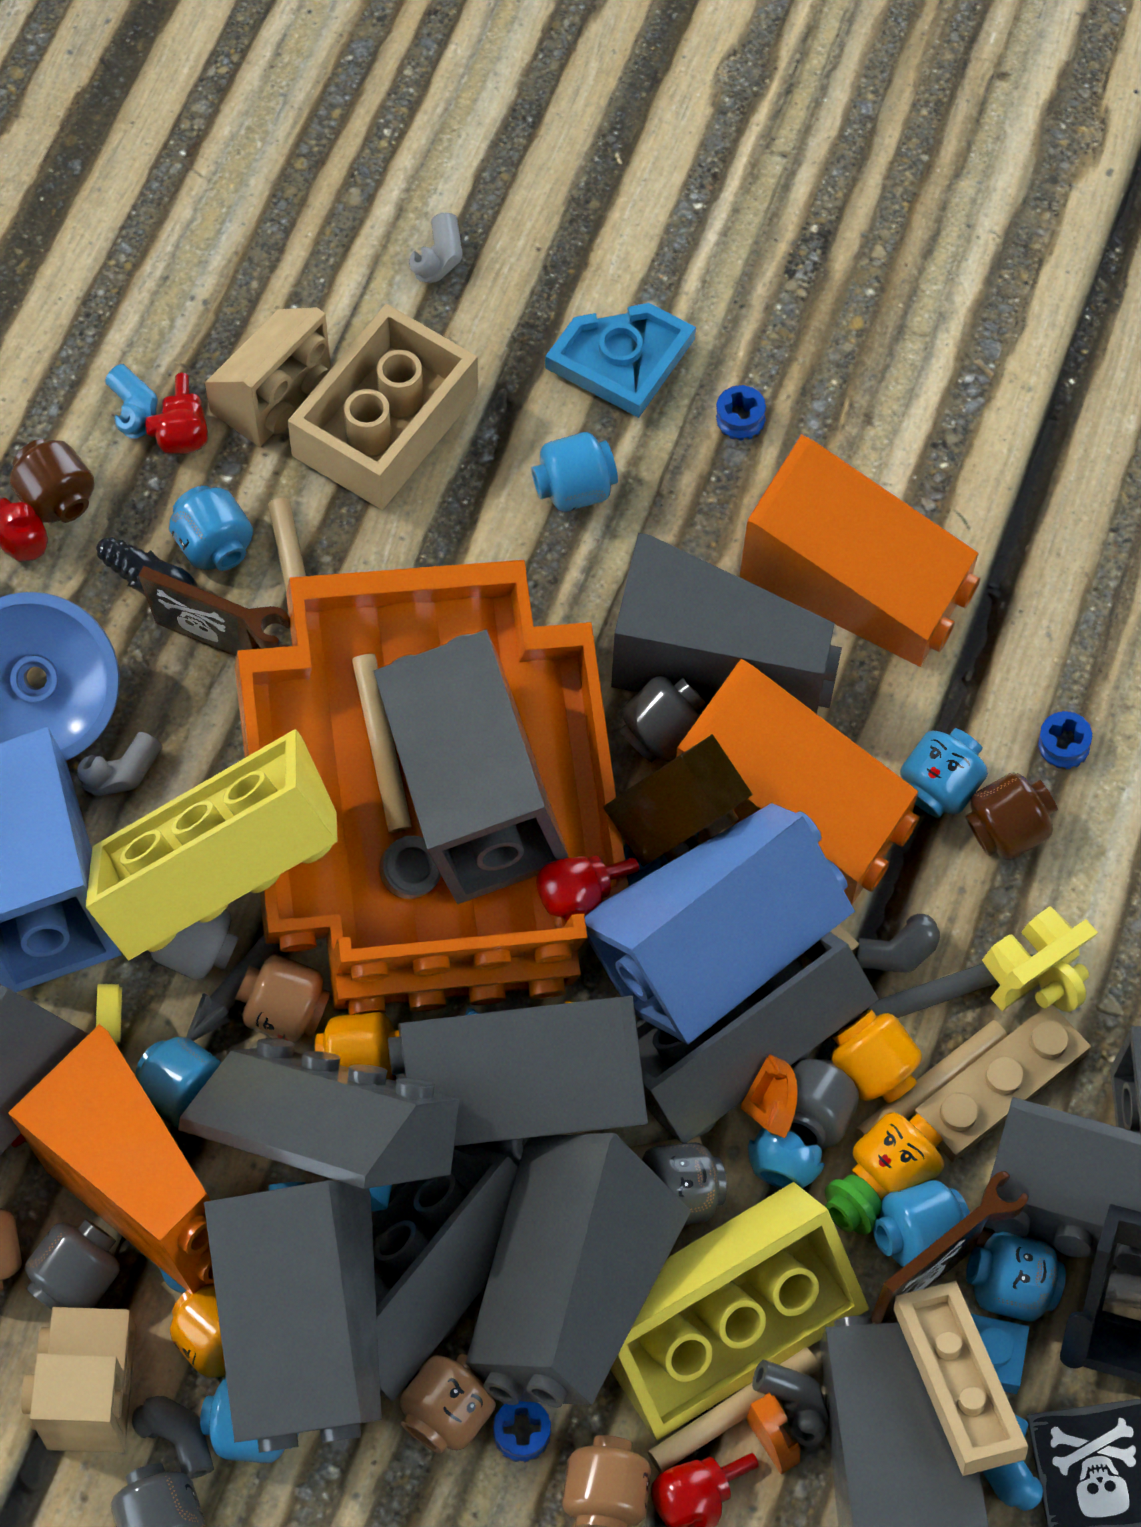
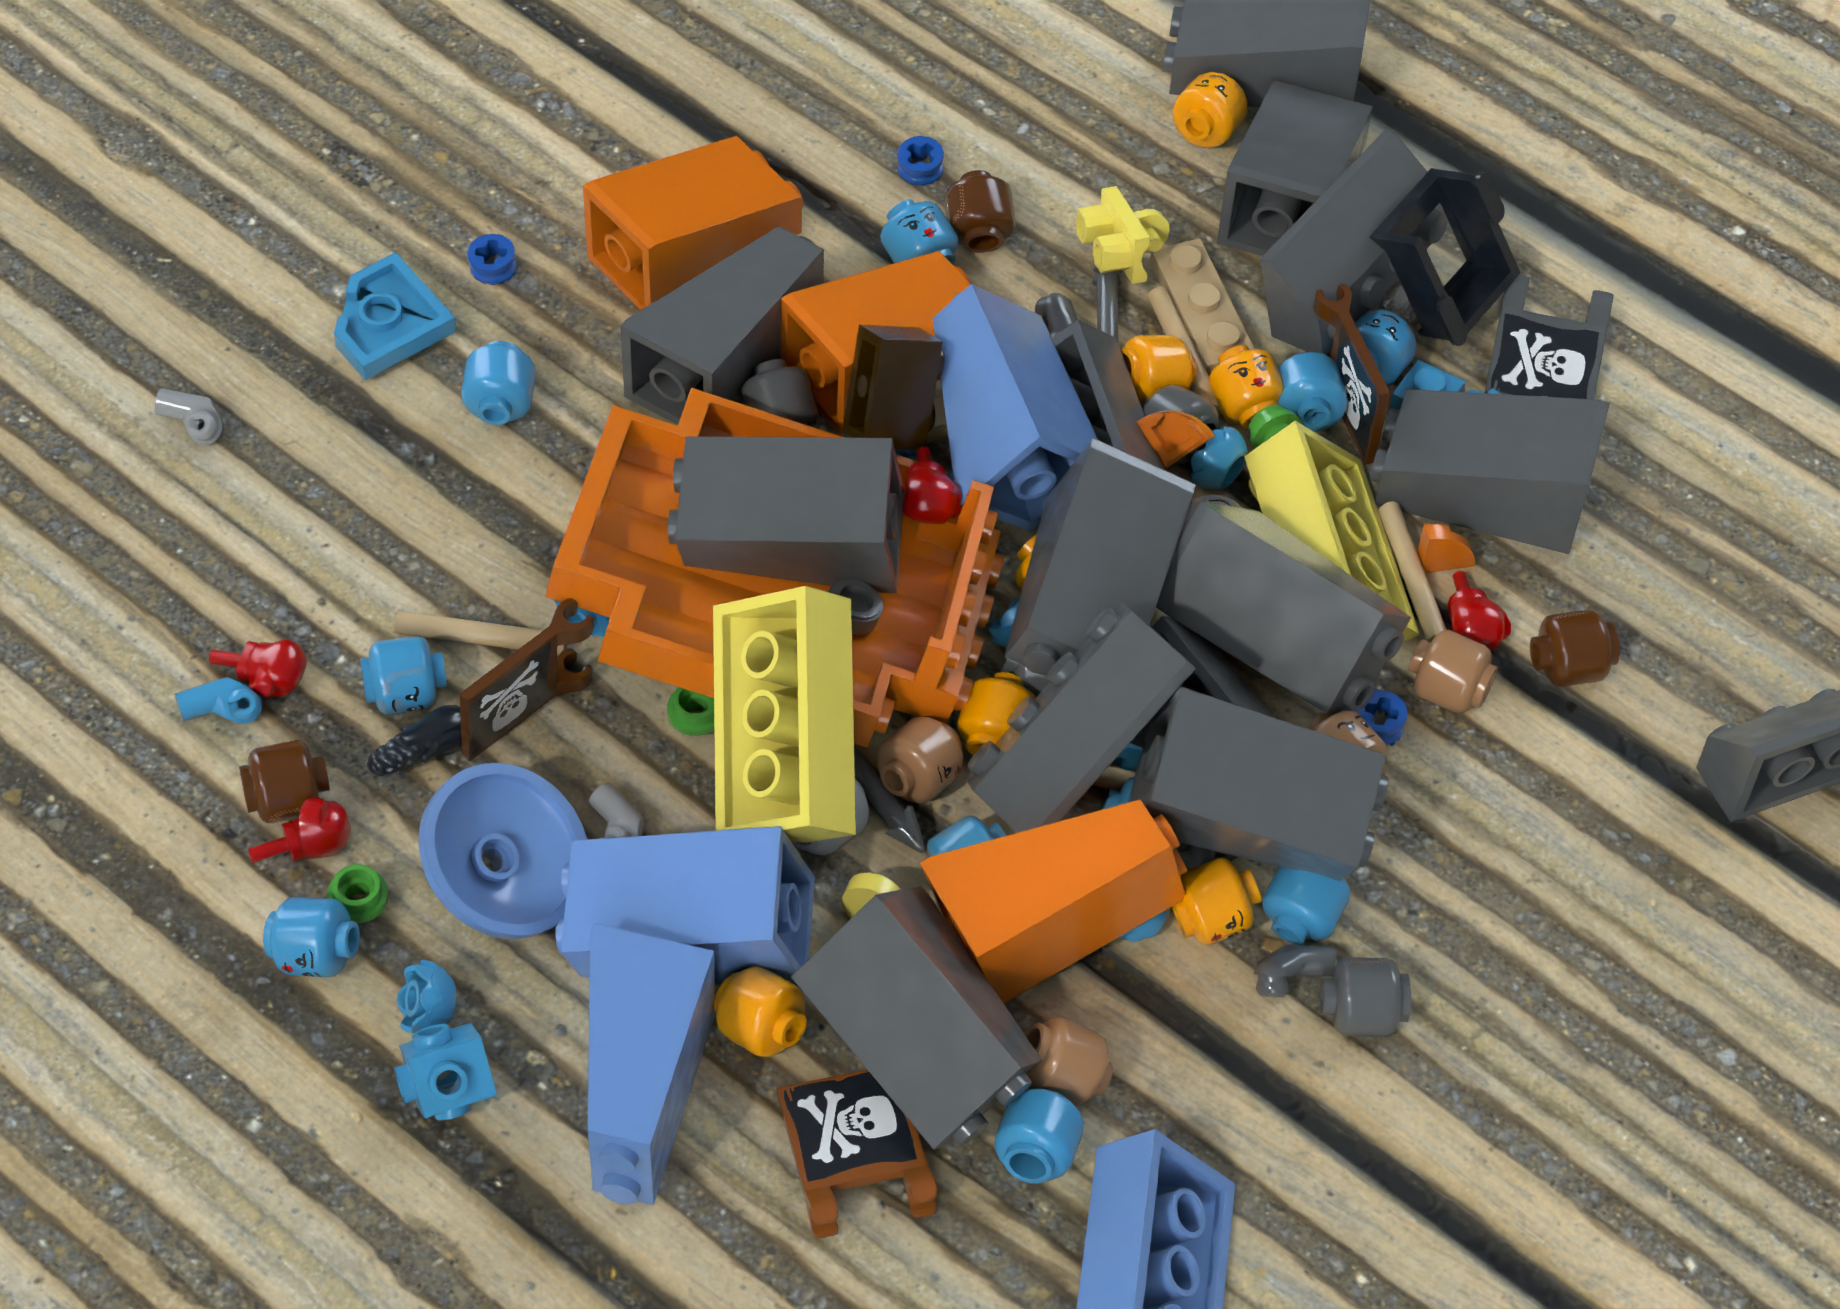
camera: 70 degrees left, 10 degrees down
tan brick [21,1307,137,1453] -> none
dark grey head [25,1219,121,1310] -> none
tan slope [205,307,331,447] -> none
tan brick [288,303,478,510] -> none
tan bar [352,654,412,833] -> none
dark grey arm [752,1360,829,1446] -> none
tan plate [893,1281,1028,1476] -> none

